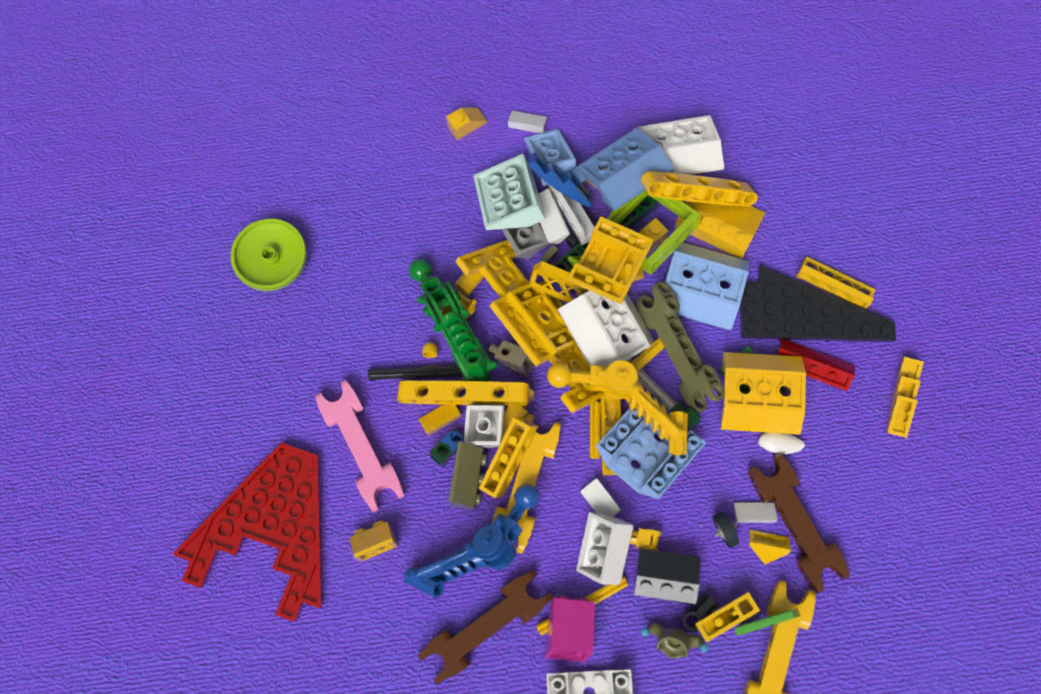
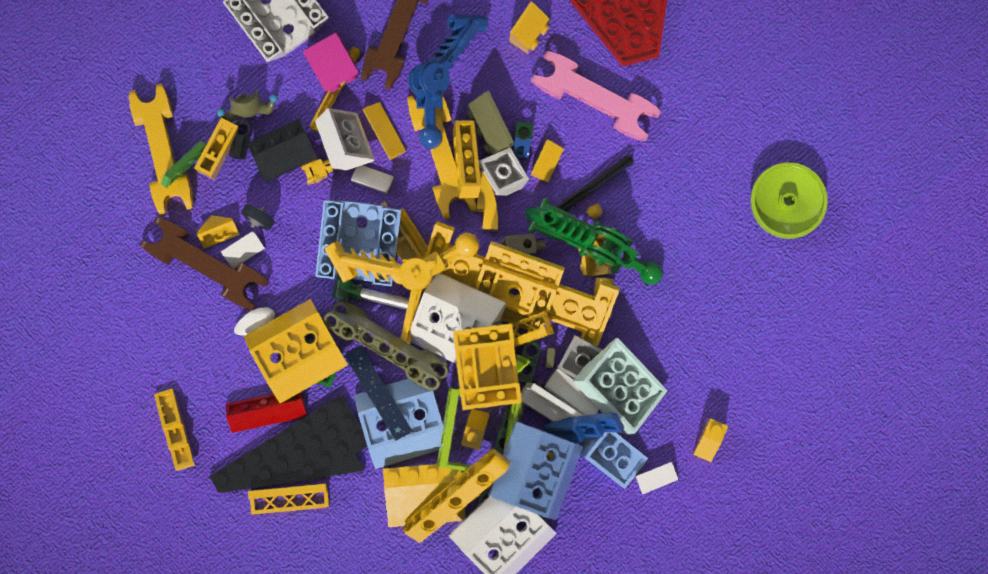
camera: 140 degrees right, 10 degrees up
yellow beam [397,381,529,406] -> none
none -> dark blue sticker [345,346,413,441]
none -> yellow slope [363,102,406,160]

